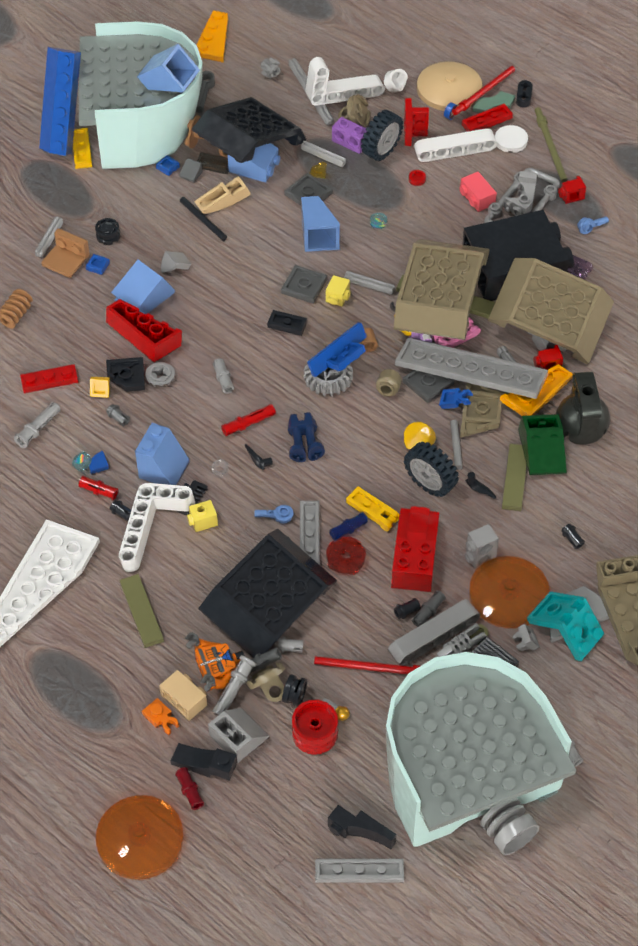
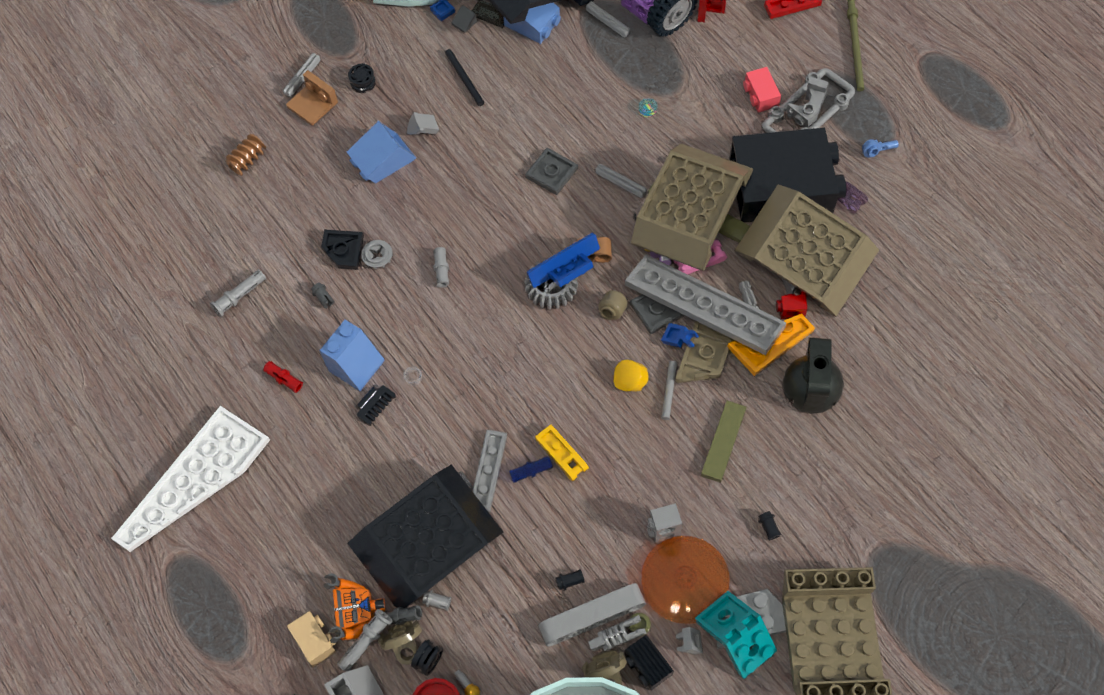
camera: 15 degrees right, 10 degrees up
red plate [20,364,78,393] -> none
clear light blue tile [72,452,92,471] -> none
blue tile [86,254,110,275] -> none
blue tile [89,451,109,474] -> none
yellow tile [90,377,110,397] -> none
red wedge [106,299,182,362] -> none
black pin [110,500,132,522] -> none
white beam [119,483,195,573] -> none
olive tile [119,574,164,648] -> none
orange plate [142,698,179,735] -> none
light yellow brick [187,500,218,532] -> none
tan slope [194,176,251,214] -> none
red pin [221,404,276,436] -> none
black bar [244,444,273,470] -> none
medium blue plate [255,505,294,524] -> none
black plate [267,310,307,336] -> none
dark grey tile [284,173,332,206] -> none
dark blue piece [288,412,325,462] -> none
medium blue slope [301,196,340,252] -> none
clear yellow tile [309,162,327,179] -> none
red bar [314,656,420,675] -> none
light yellow brick [326,275,351,307] -> none
clear red plate [326,537,366,575] -> none
red piece [391,506,440,592] -> none
black wheel [404,442,459,497] -> none
red tile [409,170,426,186] -> none
dark grey pin [412,590,446,627] -> none
white beam [414,129,497,162] -> none
black bar [465,472,496,499] -> none
white tile [495,125,528,153] -> none
dark green slope [518,414,567,475] -> none
red brick [558,176,586,204] -> none

